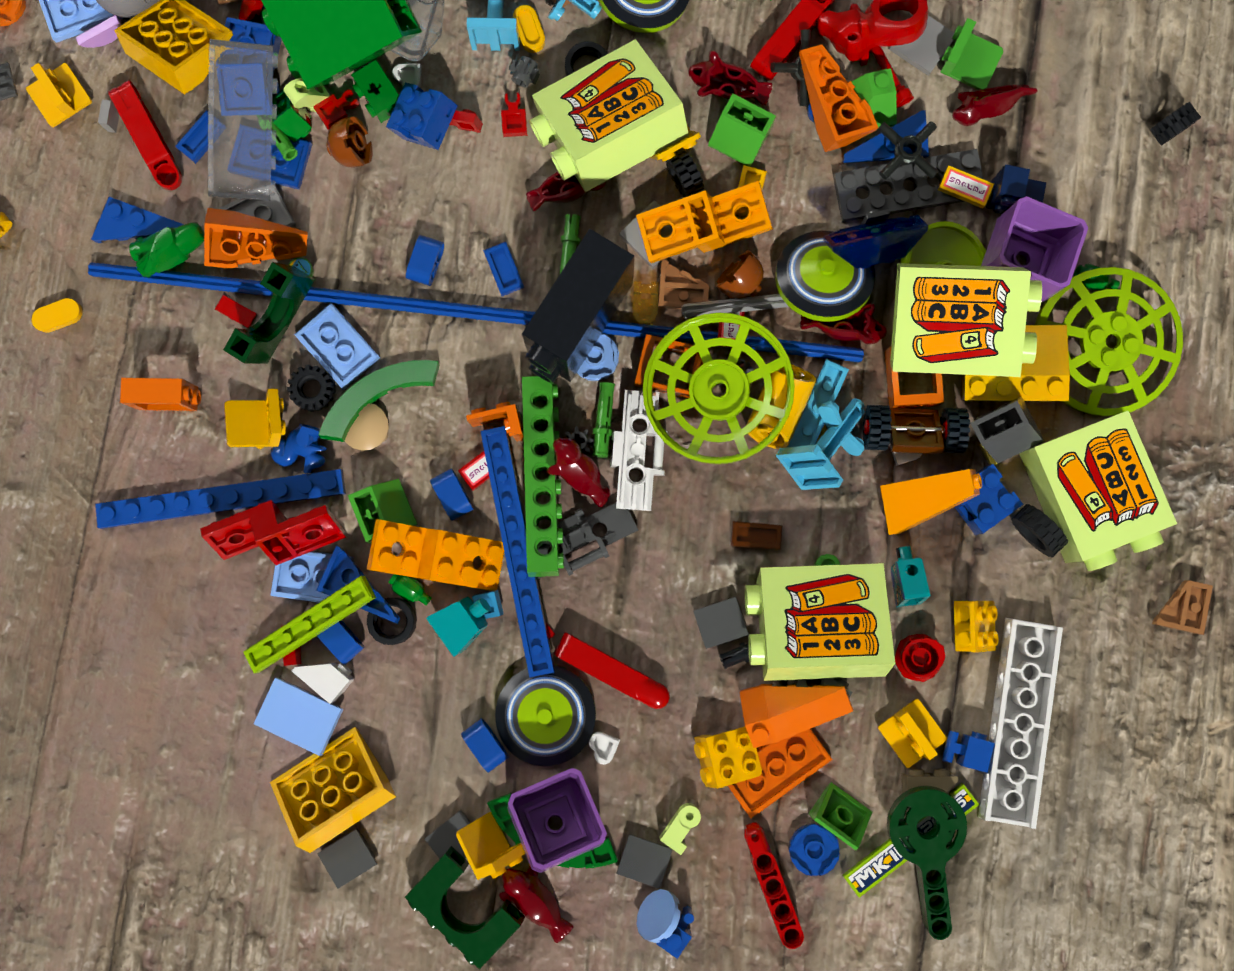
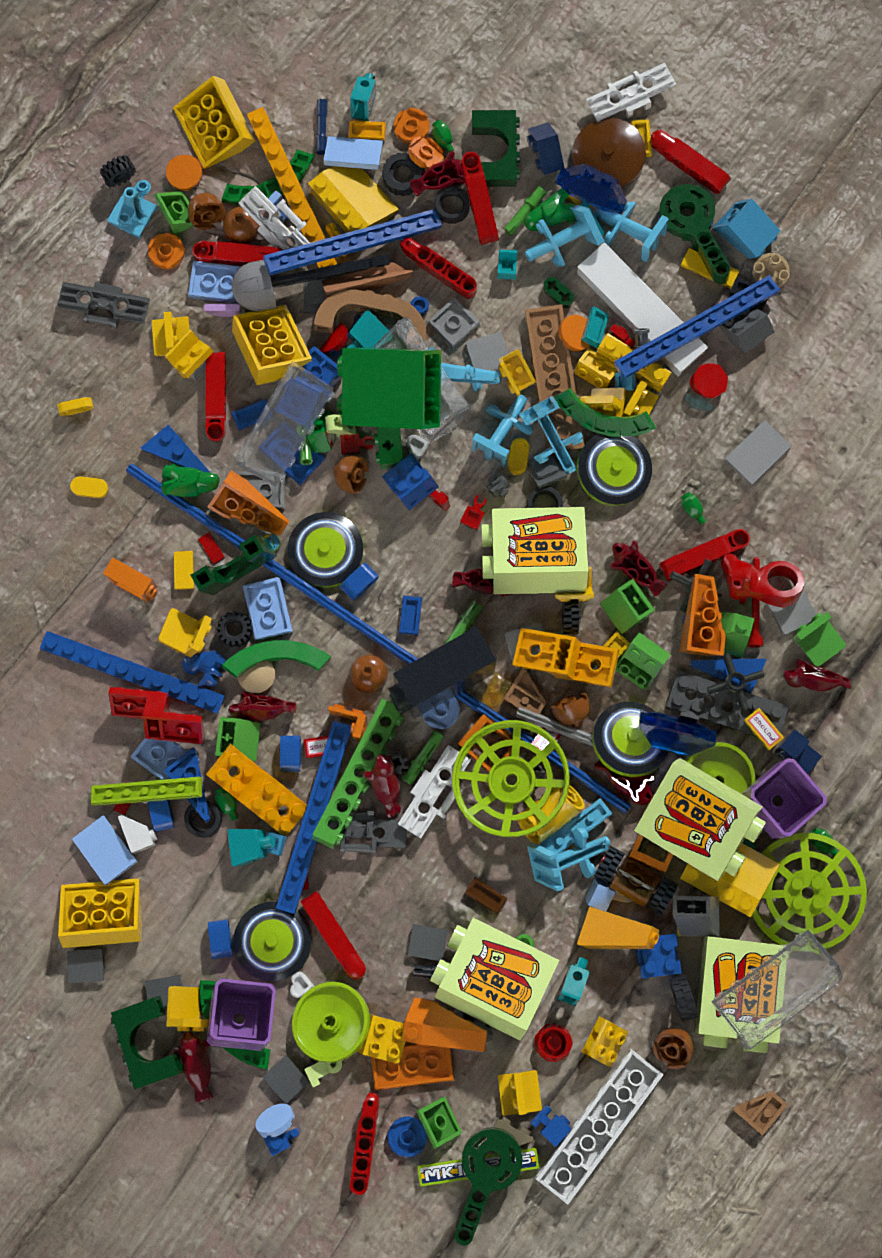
camera: 30 degrees right, 5 degrees down
none -> yellow bracket [165,330,214,379]
none -> yellow tile [174,551,194,590]
none -> dark red animal [228,692,297,721]
none -> dish [287,512,364,588]
none -> lime dish [292,982,370,1063]
none -> dark orange cylinder [350,655,388,693]
none -> dark grey piece [527,453,567,489]
none -> light blue panel [585,878,616,912]
none -> bright green slope [615,633,671,691]
none -> dark orange cylinder [653,1027,695,1069]
none -> clear windscreen [711,930,842,1050]

